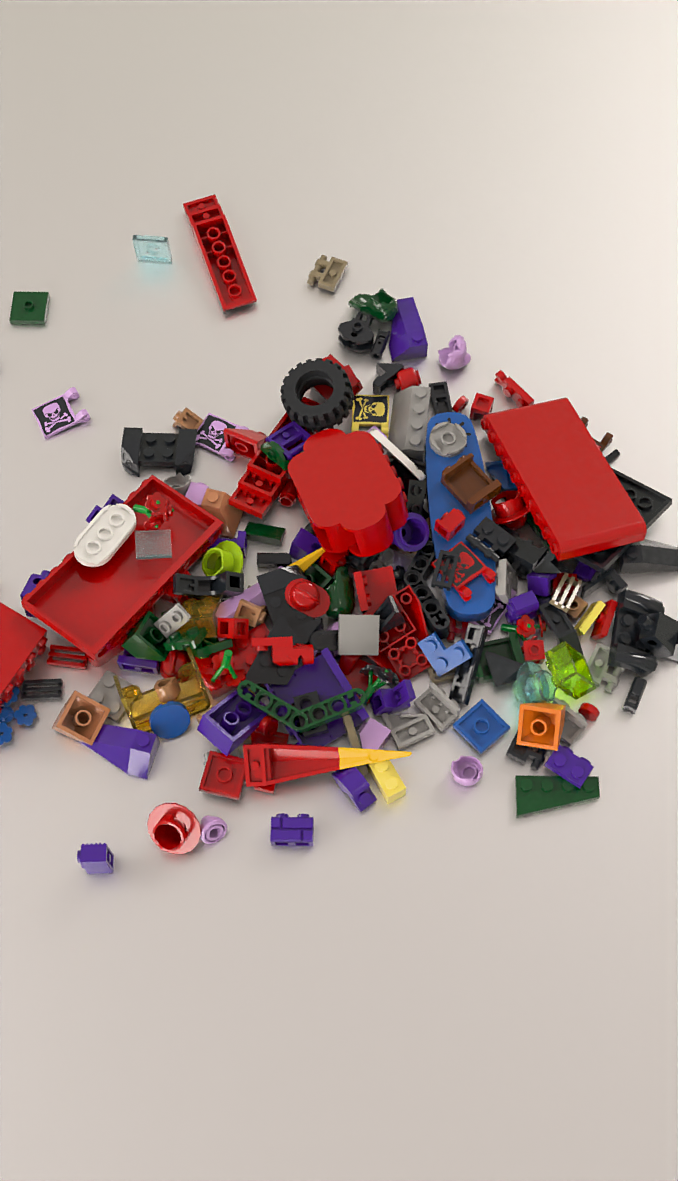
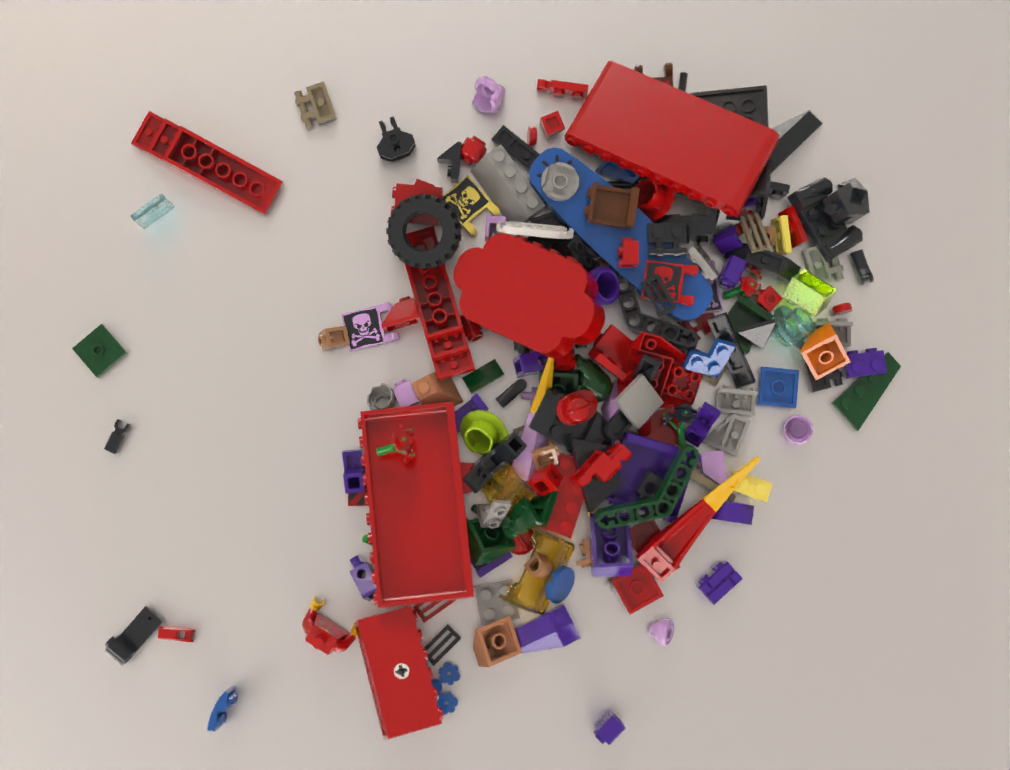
camera: 50 degrees left, 20 degrees up
flag [32,387,90,439] -> none
white tile [74,504,136,567] -> none
black piece [121,427,197,477] -> none
clear light blue piece [135,529,172,560] -> none
helmet [147,803,201,854] -> none
red plant [201,650,246,690] -> none
red tile [258,715,278,737] -> none
dark green plate [260,441,289,471] -> none
dark purple plate [266,421,311,462] -> none
dark green piece [348,288,398,323] -> none
black bar [370,328,390,360] -> none
dark purple wedge [389,297,428,362] -> none
black plate [393,565,406,586] -> none

